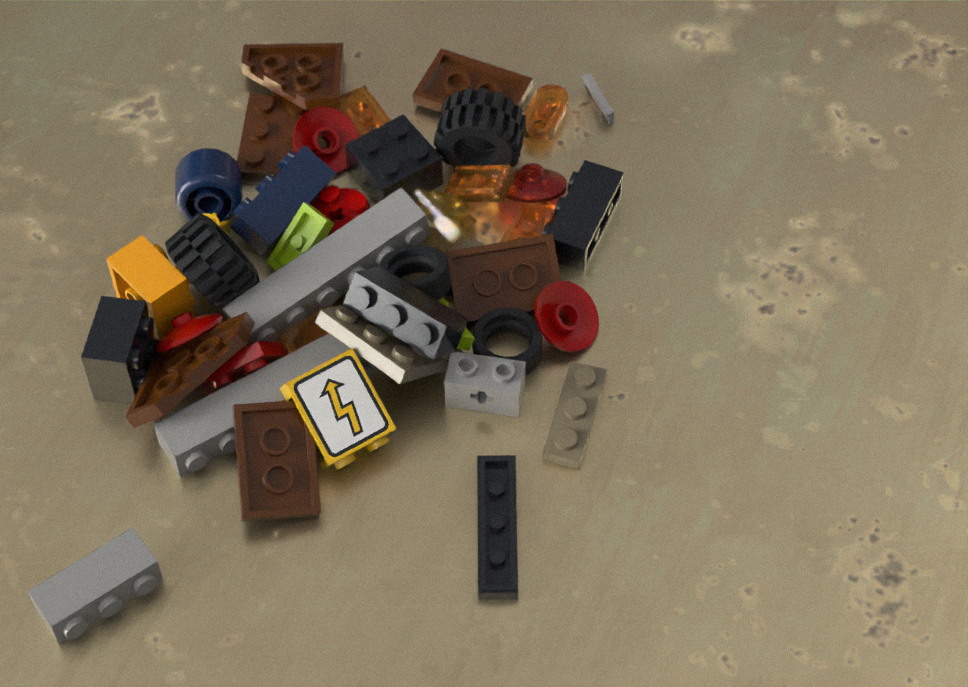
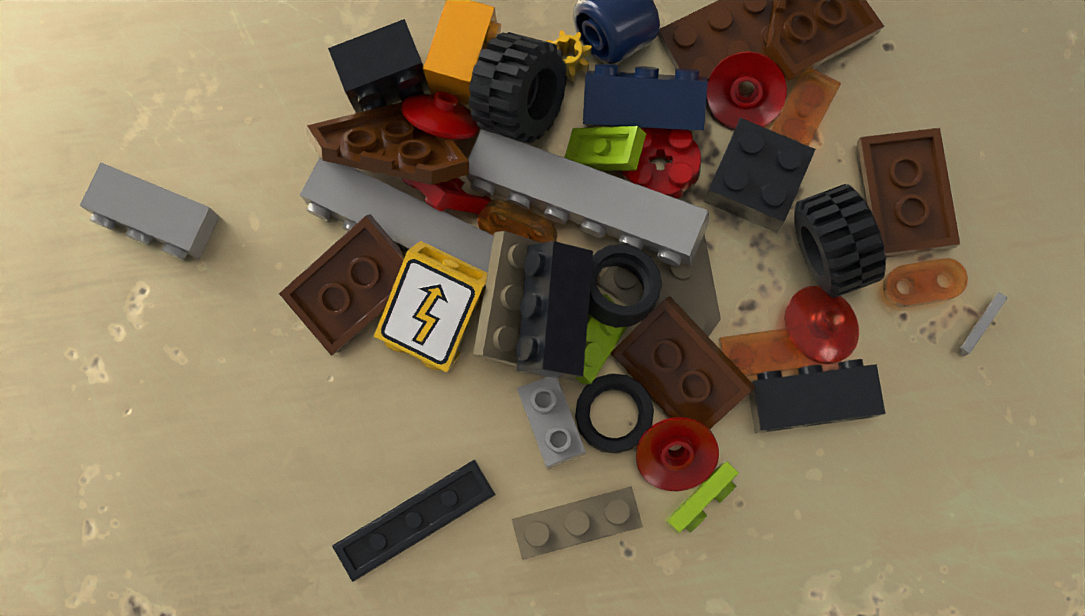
camera: 65 degrees right, 25 degrees up
clear yellow wing [410,188,477,243] -> none
clear orange plate [443,165,517,202] -> none
none -> lime plate [665,461,739,533]

